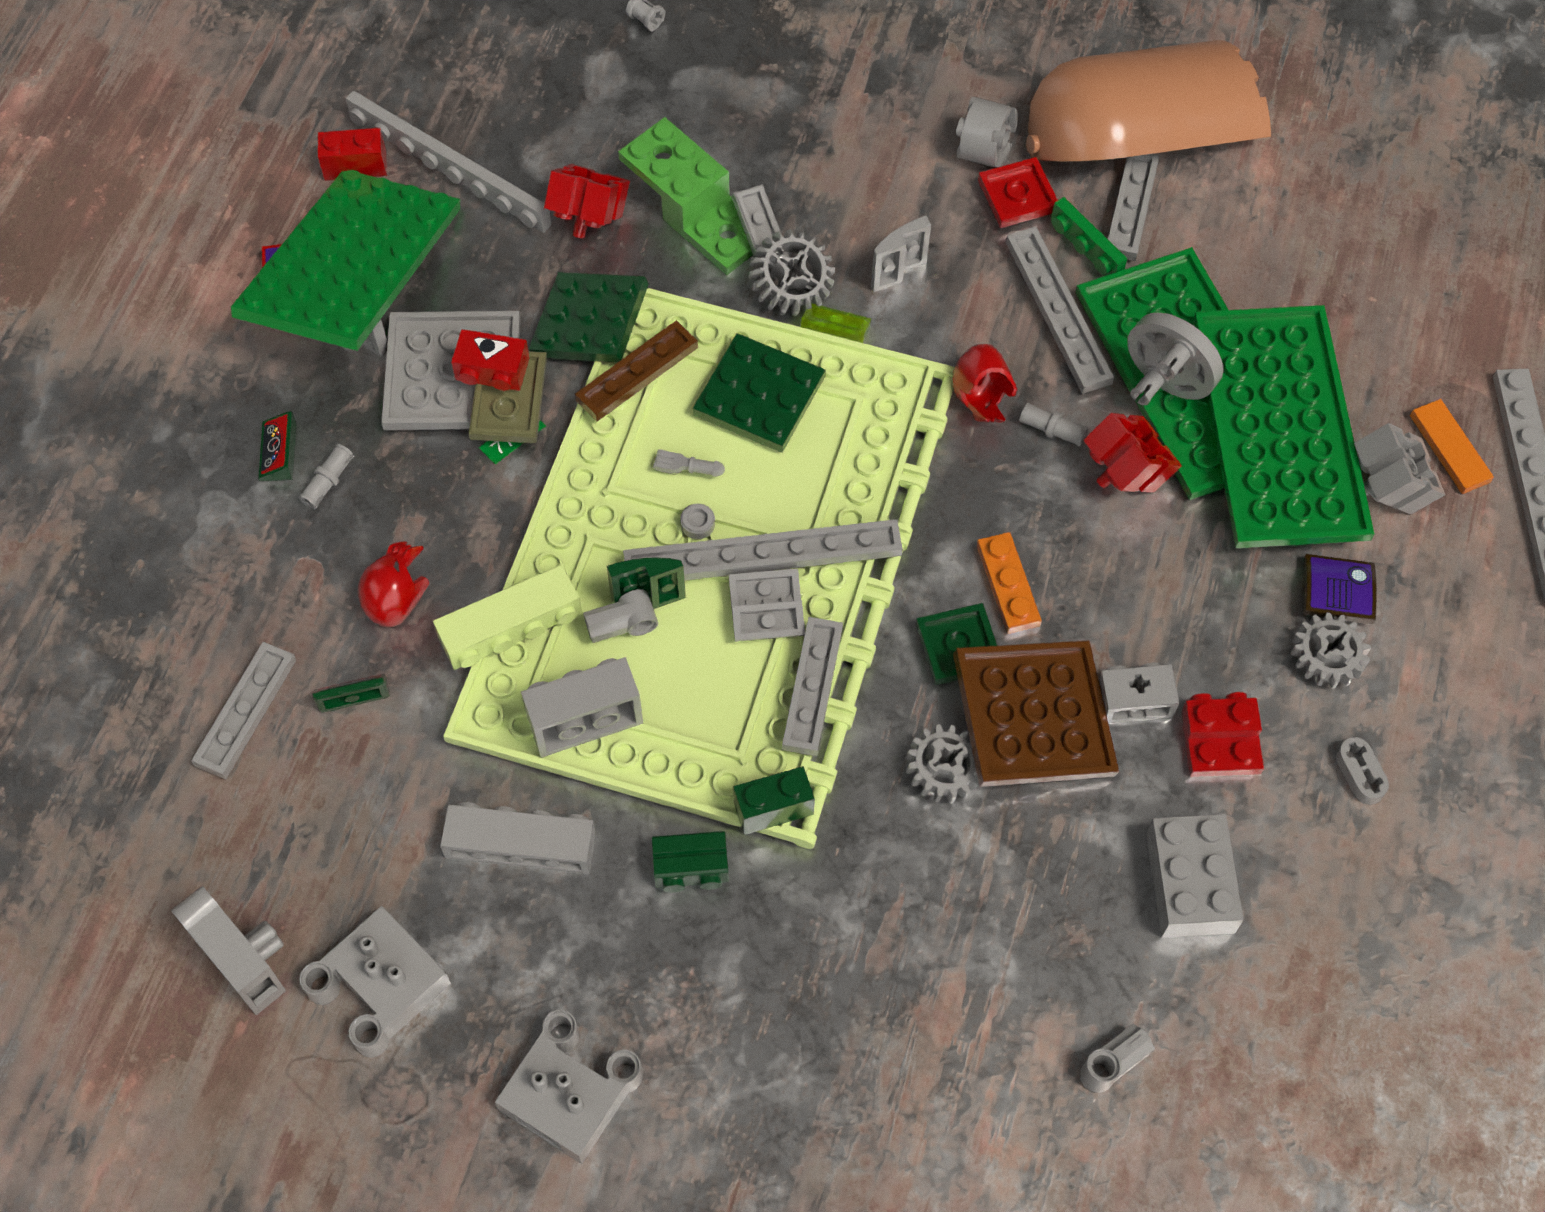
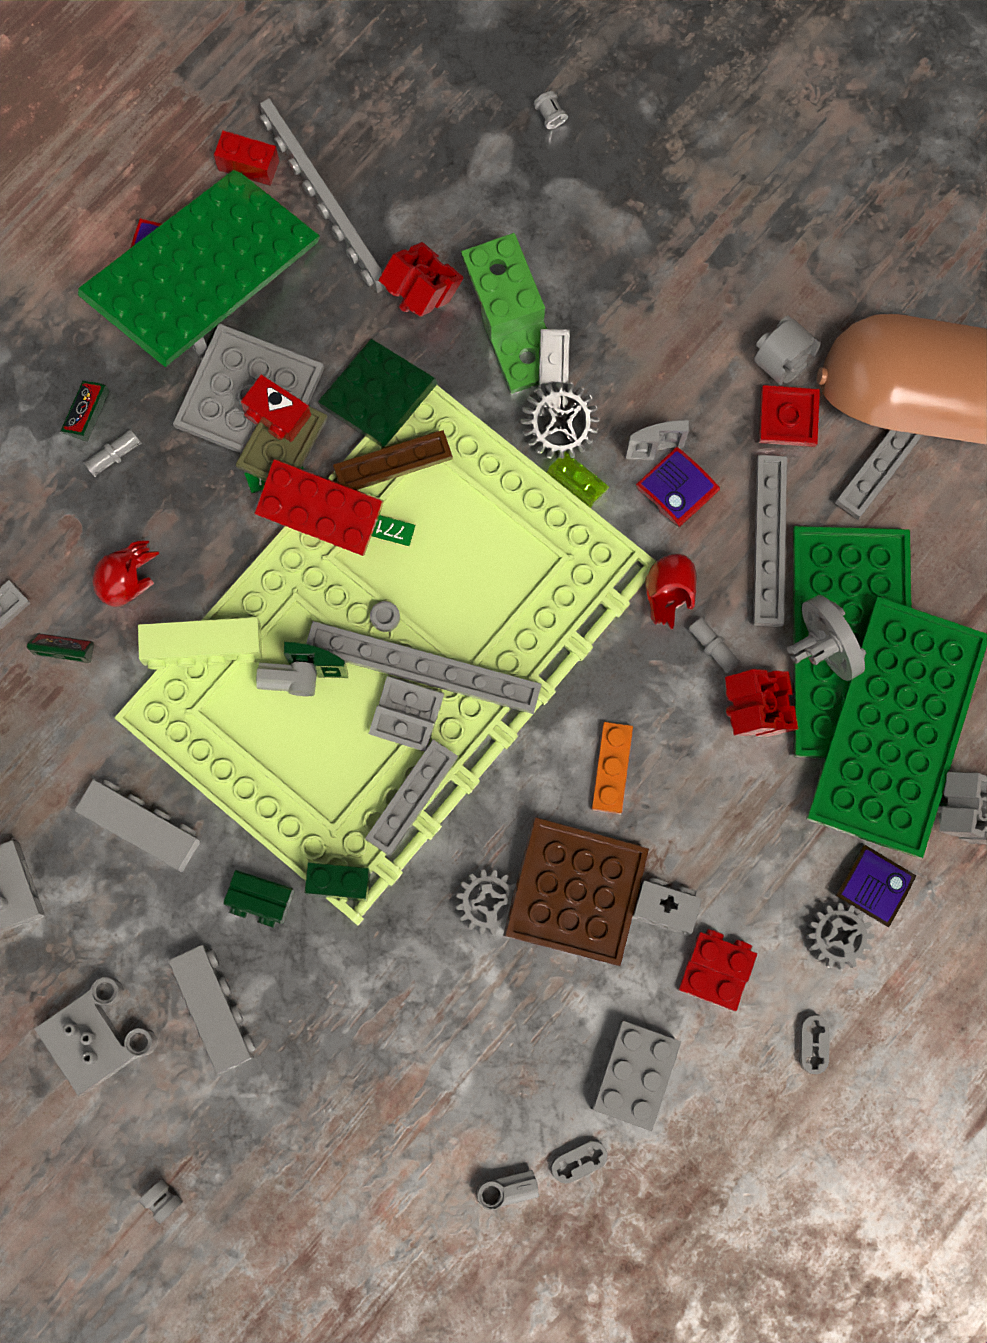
camera: 20 degrees right, 15 degrees up
light grey brick [521,657,643,758] -> none
light grey piece [653,449,725,477] -> none
dark green plate [692,333,826,453] -> none
dark green plate [916,603,998,685] -> none
green plate [1051,197,1127,276] -> none
none -> light grey brick [168,945,256,1074]
none -> red plate [255,459,384,556]
none -> green sticker [372,515,416,546]
none -> light grey beam [551,1141,608,1184]
none -> slope [636,447,720,527]

